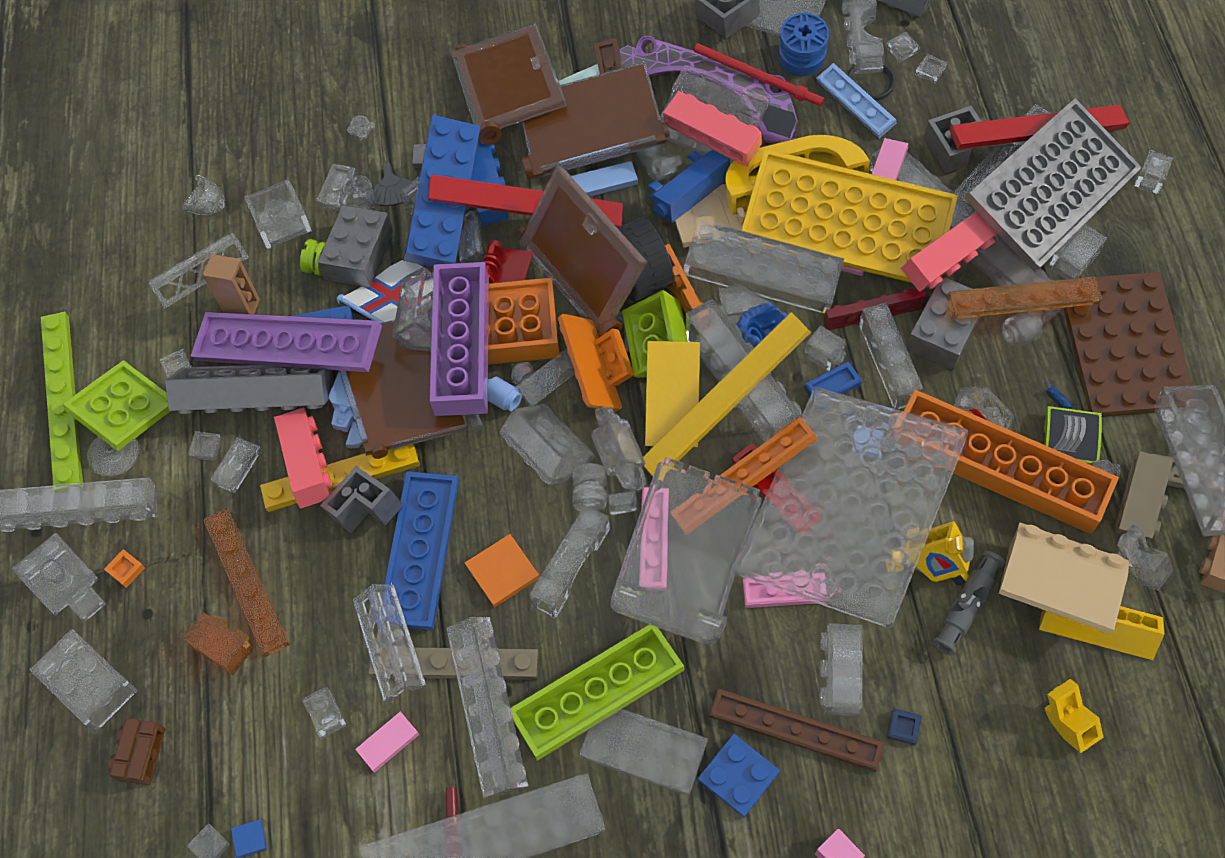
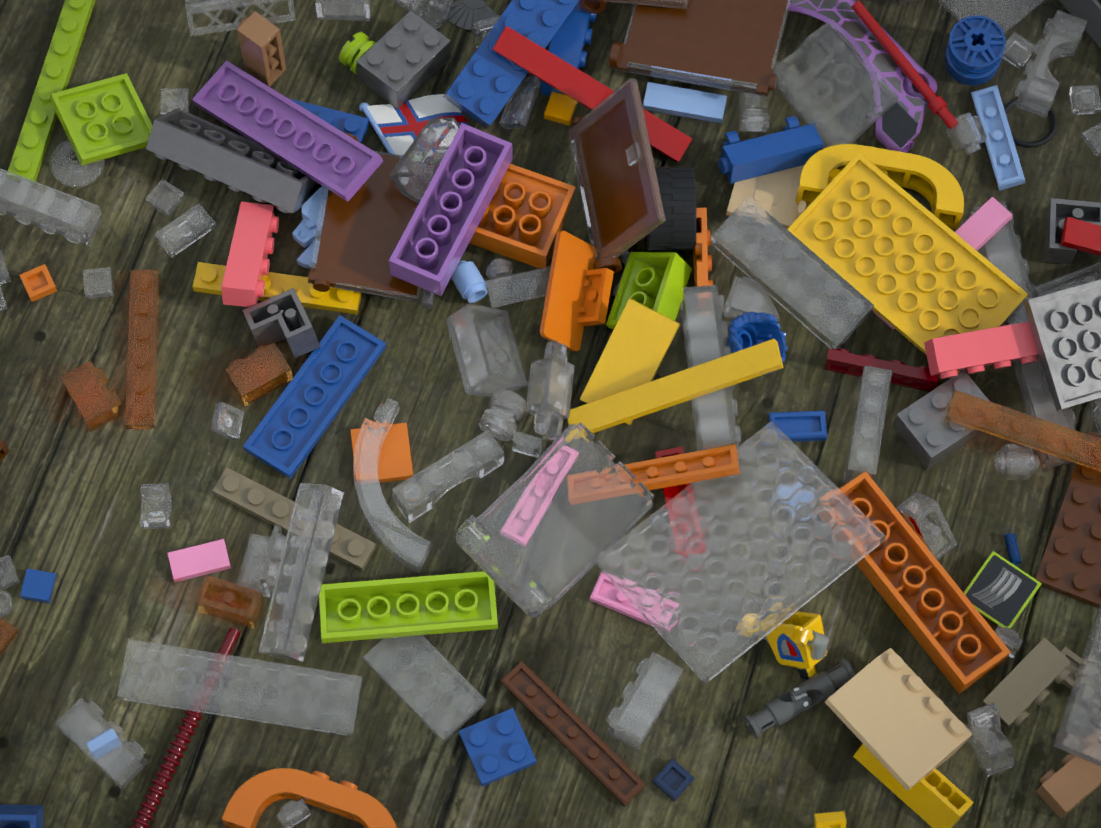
camera: 20 degrees right, 5 degrees up
clear fence [353,584,426,701] -> none
red hinge [483,240,534,284] -> none
coral brick [663,91,762,167] -> none
clear brick [804,325,846,371] -> none
none -> clear tile [83,267,114,299]
none -> clear orange brick [196,575,265,629]
none -> clear plate [210,402,244,440]
none -> clear orange brick [225,342,293,407]
none -> clear bracket [236,525,288,597]
none -> clear arch [354,398,432,573]
none -> light orange tile [544,92,578,126]
none -> clear head [947,113,987,155]
none -> clear tile [1002,32,1036,69]

